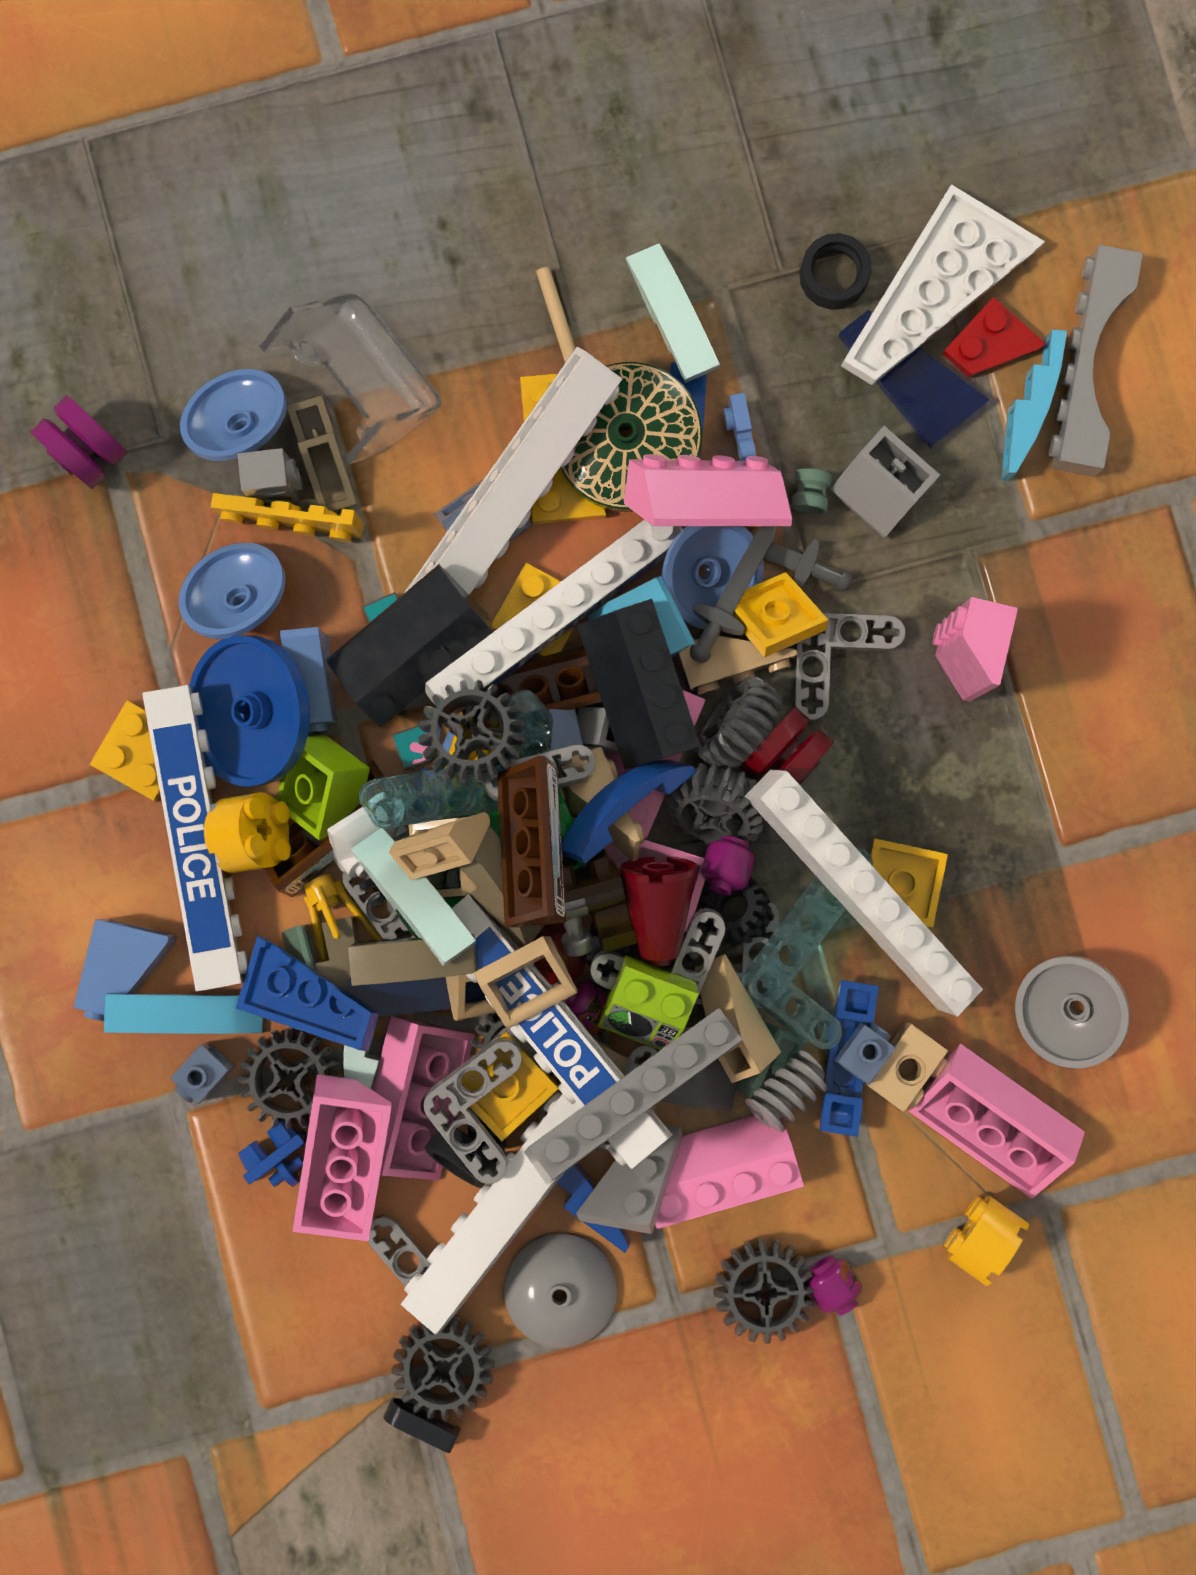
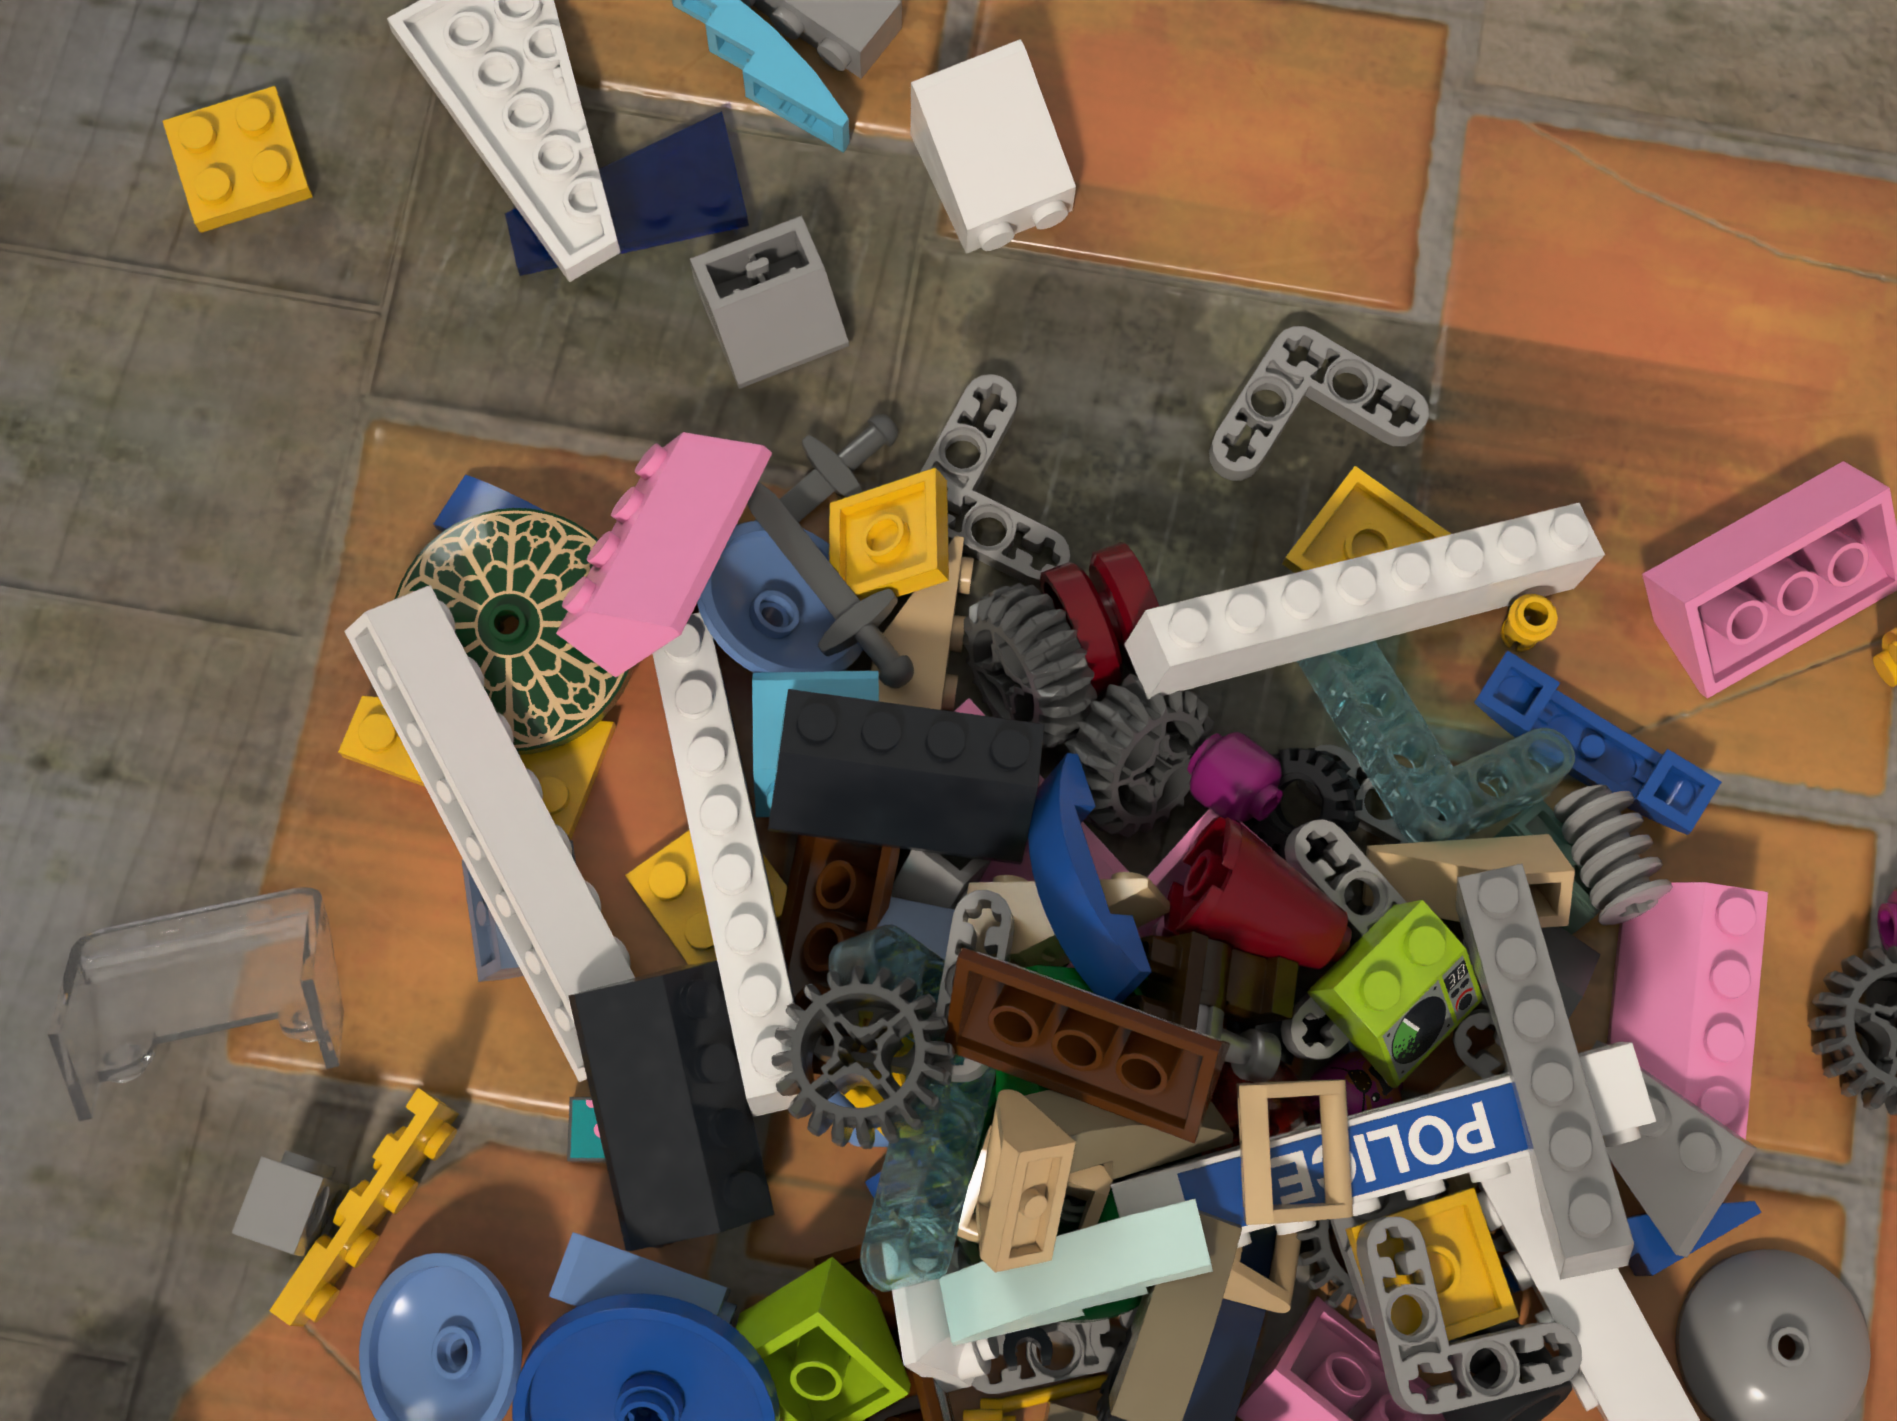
camera: 75 degrees left, 10 degrees down
medium blue dish [180,369,287,461] -> none
dark tan slope [287,394,357,511] -> none
teal tile [391,725,436,770] -> none
tan bar [536,267,576,363] -> none
light aqua slope [626,243,720,383] -> none
medium blue plate [723,393,756,461] -> none
sand green wheel [791,468,832,514] -> none
black tyre [799,233,872,310] -> none
sand blue brick [833,1023,896,1085] -> none
tan brick [864,1021,948,1112] -> none
bright pink slope [932,597,1018,702] -> none
red wing [942,297,1046,378] -> none
light grey dish [1015,955,1131,1069] -> none
none -> yellow plate [162,86,313,233]
none -> white slope [910,39,1076,254]
none -> light grey beam [1209,326,1429,481]
none -> yellow pin [1500,594,1558,652]

